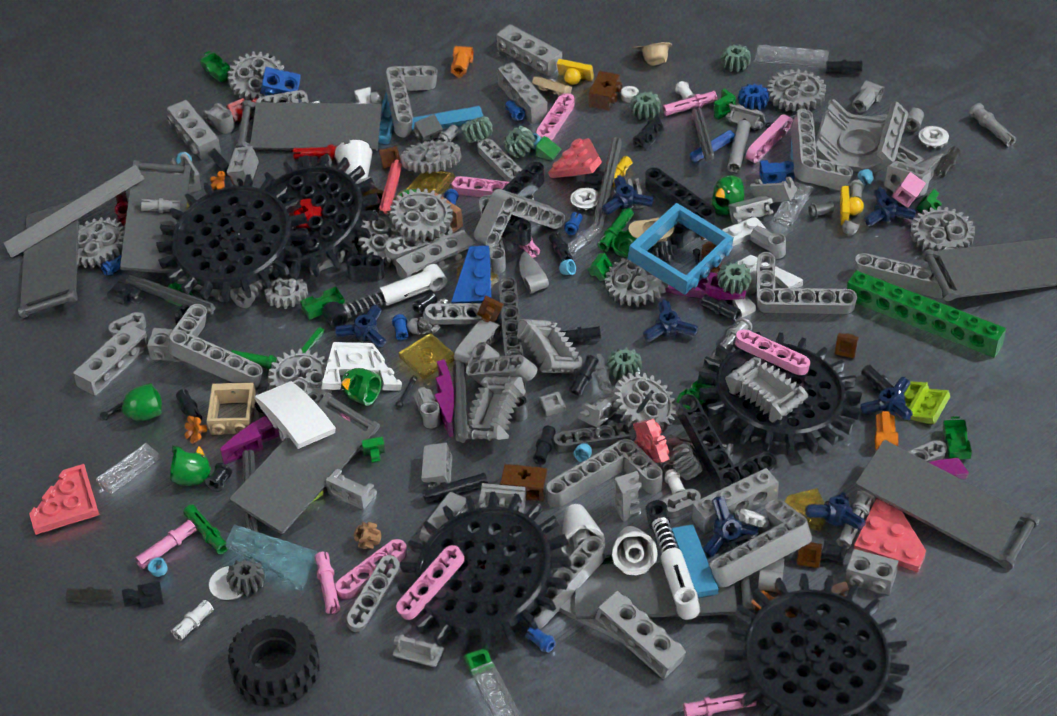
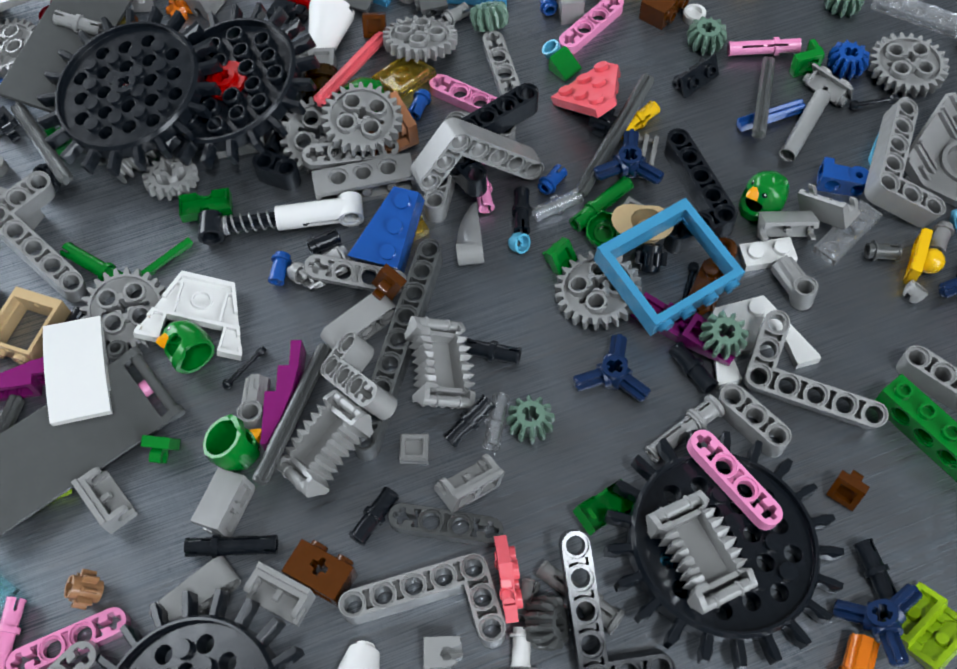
camera: 20 degrees right, 15 degrees up
dark blue bush [335,305,386,348] -> none
clear yellow plate [399,333,455,379] -> none
sand green gear [503,126,536,158] -> none
white gear [571,188,599,211] -> none
medium azure hinge [573,443,592,462] -> none
light grey gear [611,372,677,431] -> none
white pin [675,81,695,99] -> none
bright pink beam [746,114,793,163] -> none
none -> green piece [203,414,261,473]
none -> light grey beam [717,383,792,458]

